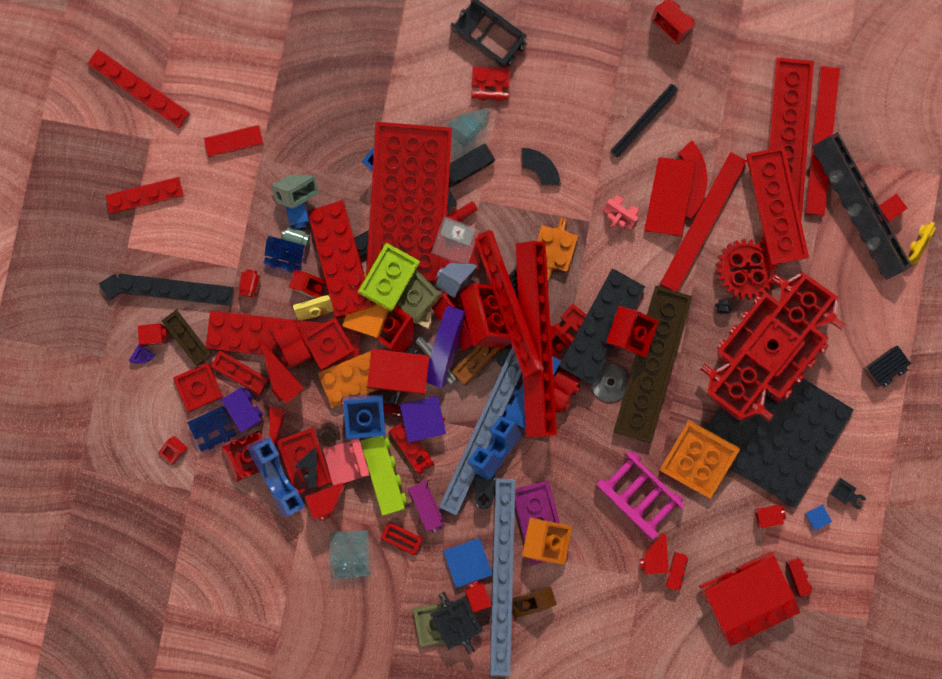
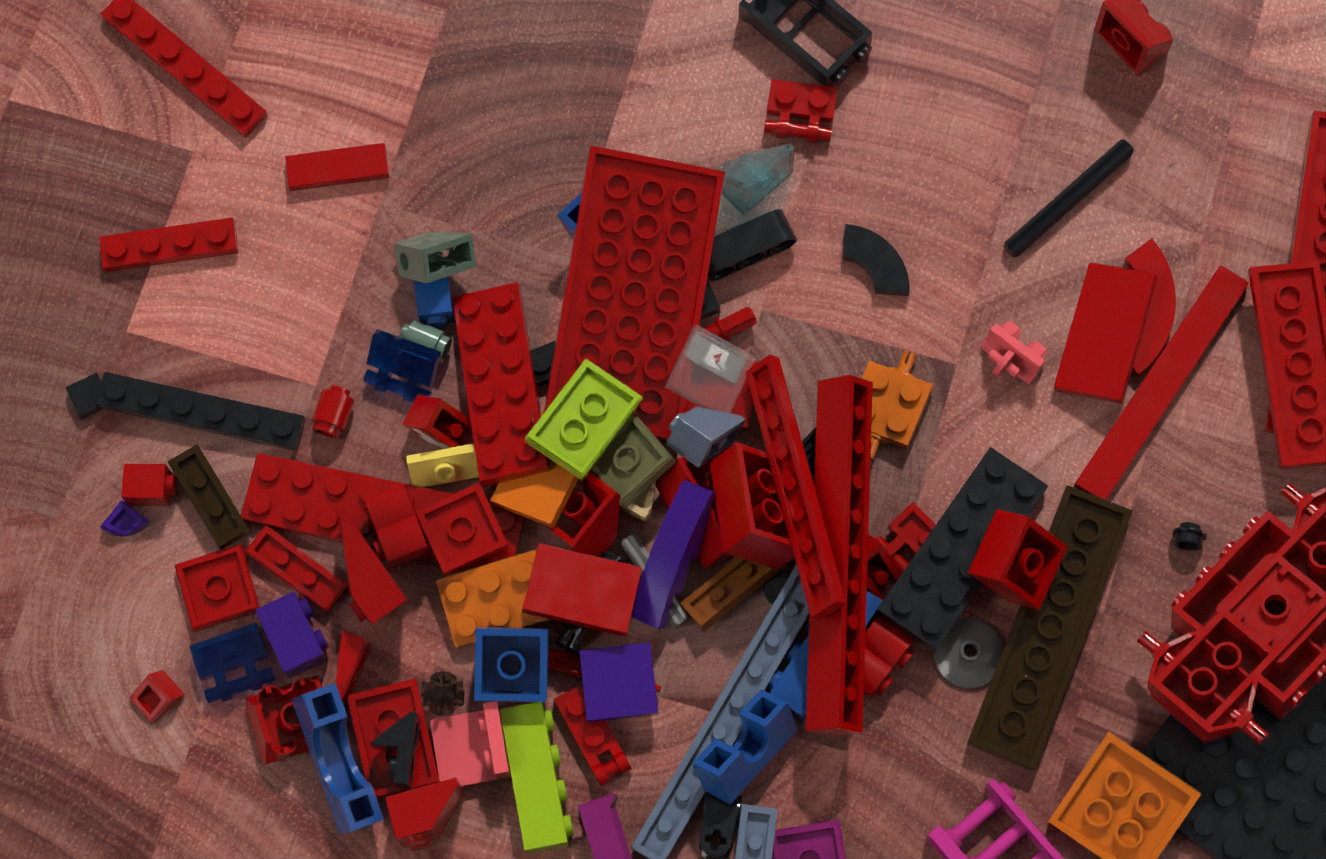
camera: 10 degrees right, 10 degrees down
red gear [715,239,778,301] -> none

